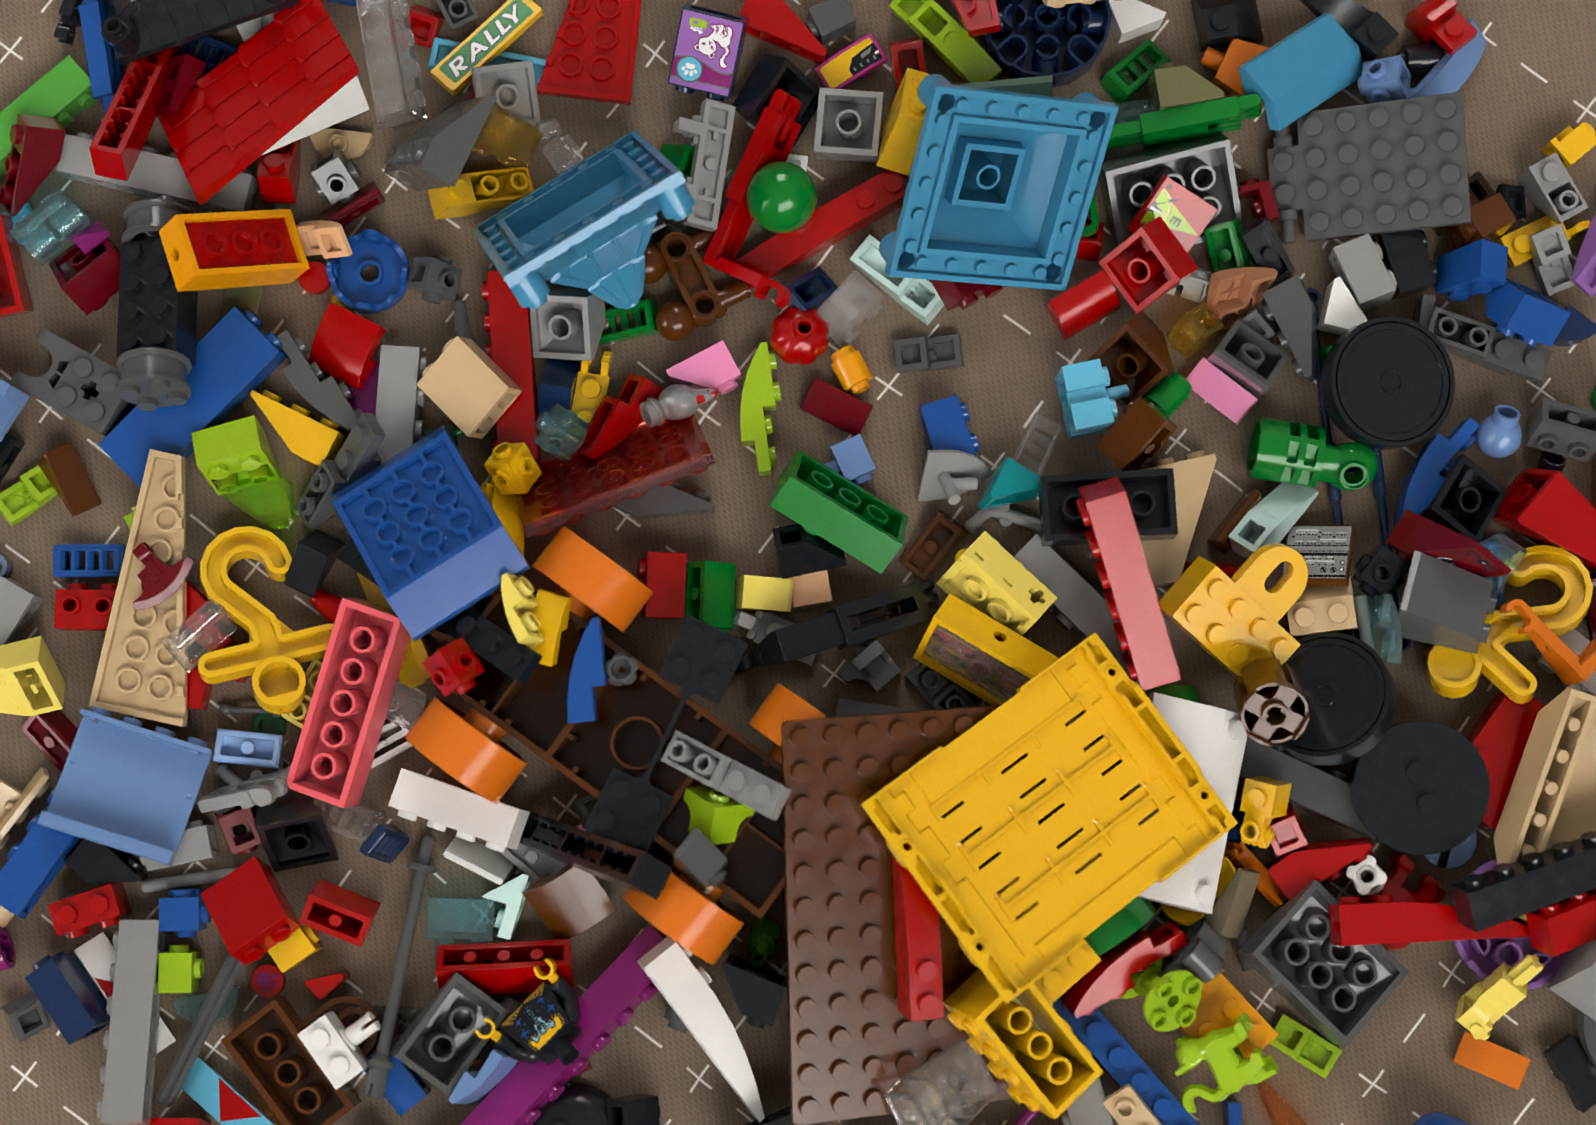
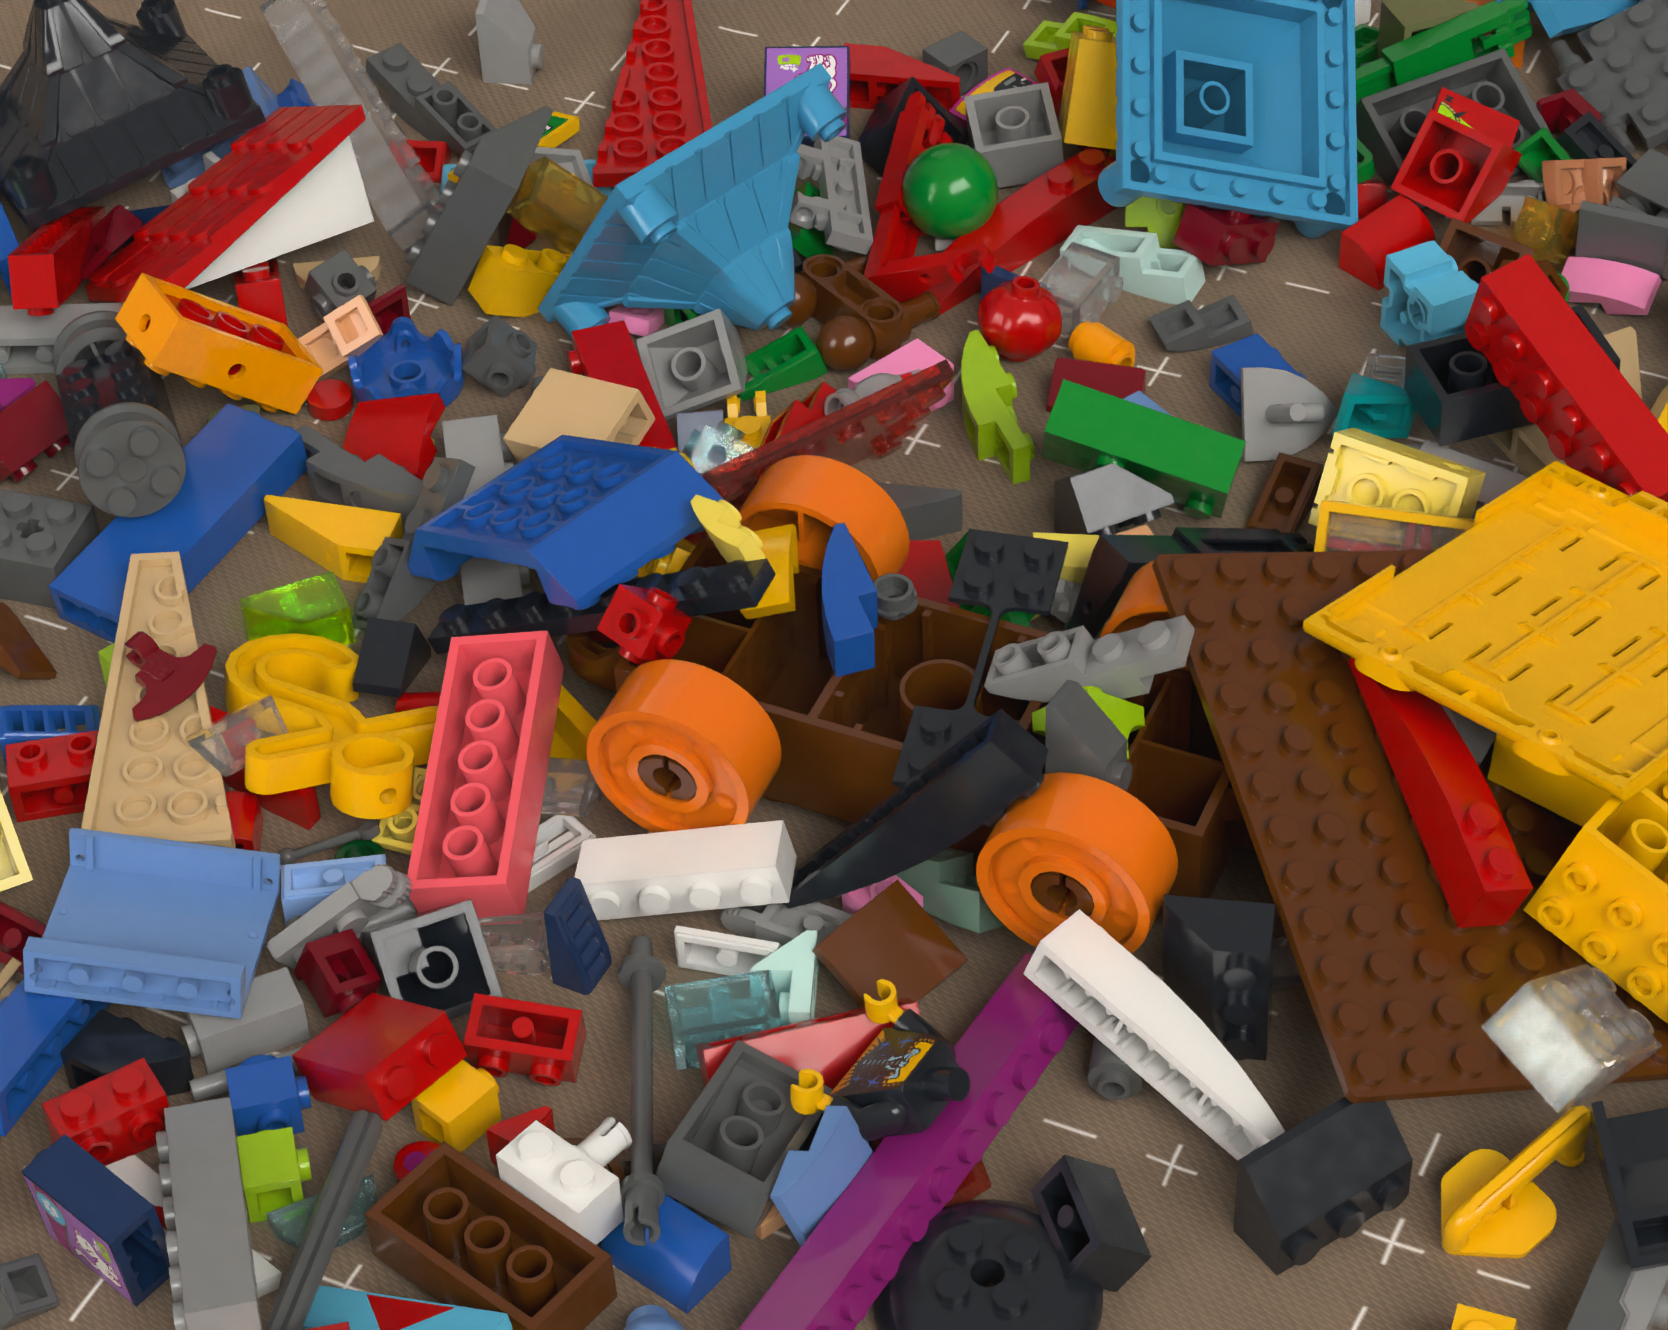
camera: 10 degrees left, 40 degrees down
lime slope [191,415,280,496] -> none

